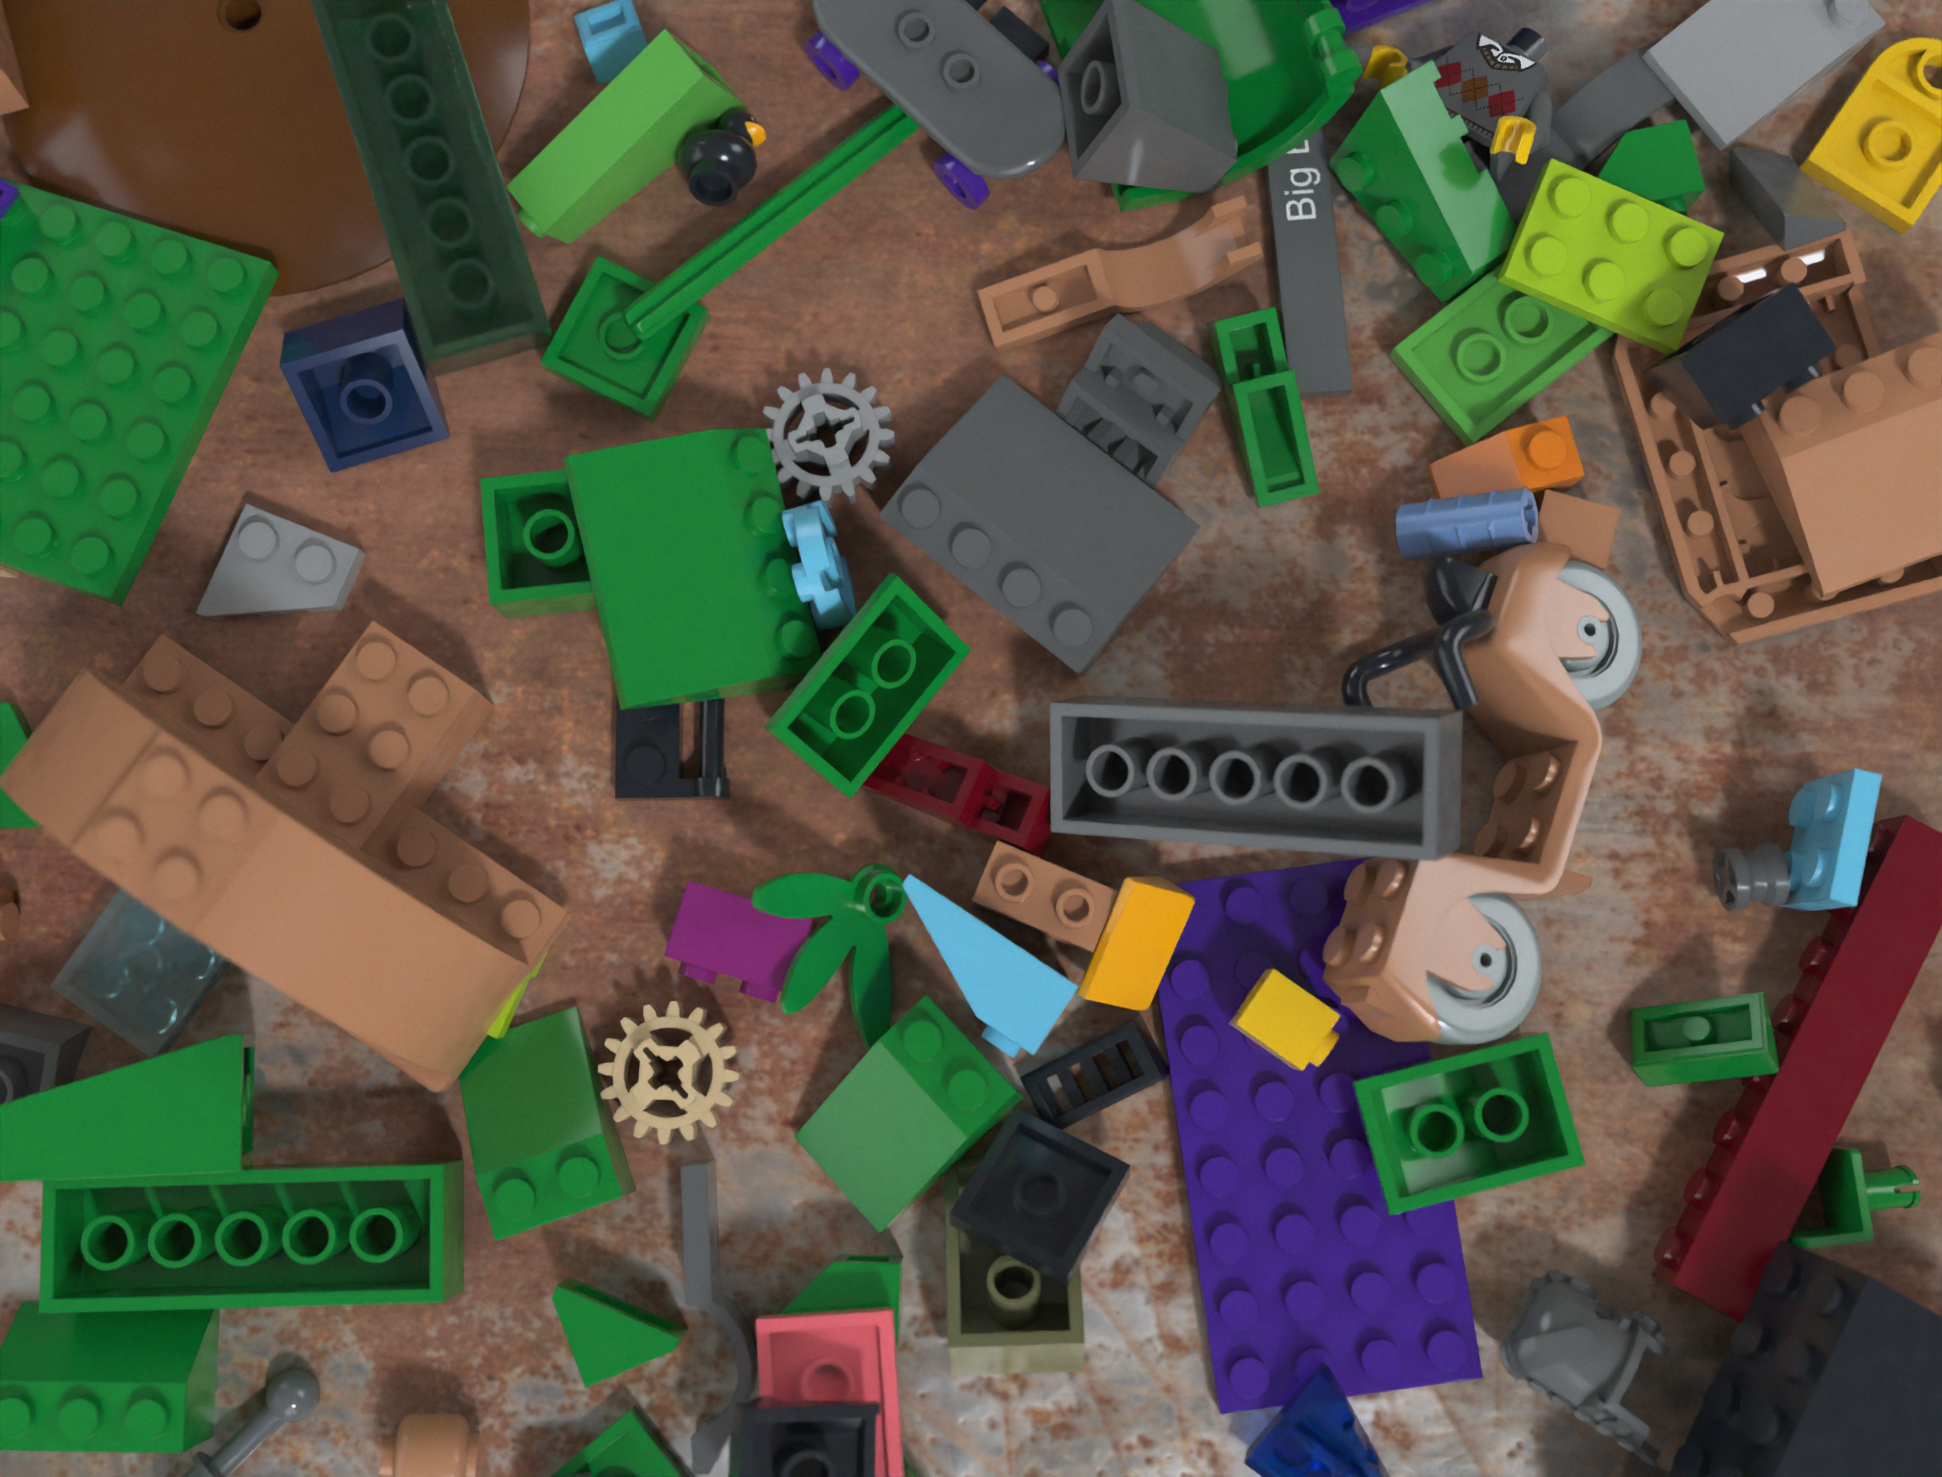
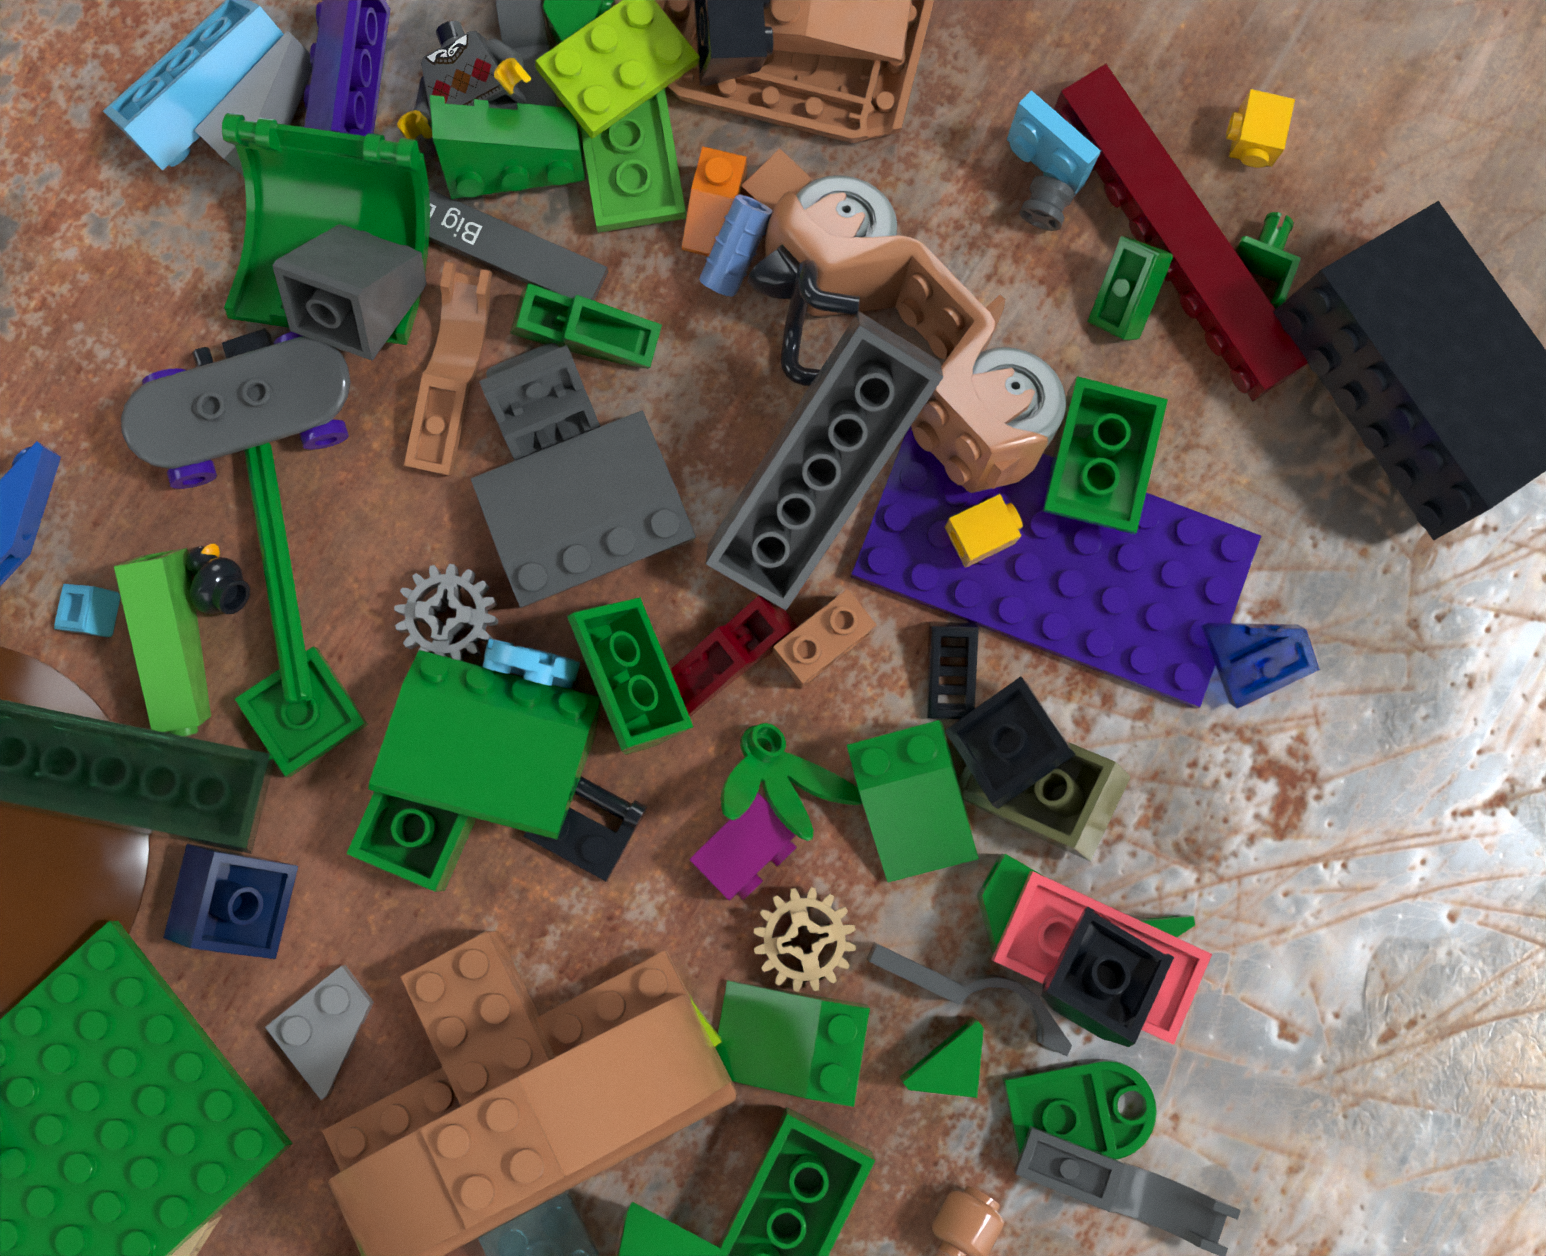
camera: 70 degrees left, 0 degrees up
medium azure slope [902,874,1078,1058] -> none
light orange slope [1077,876,1195,1010] -> none
dark grey helmet [1500,1269,1670,1465] -> none

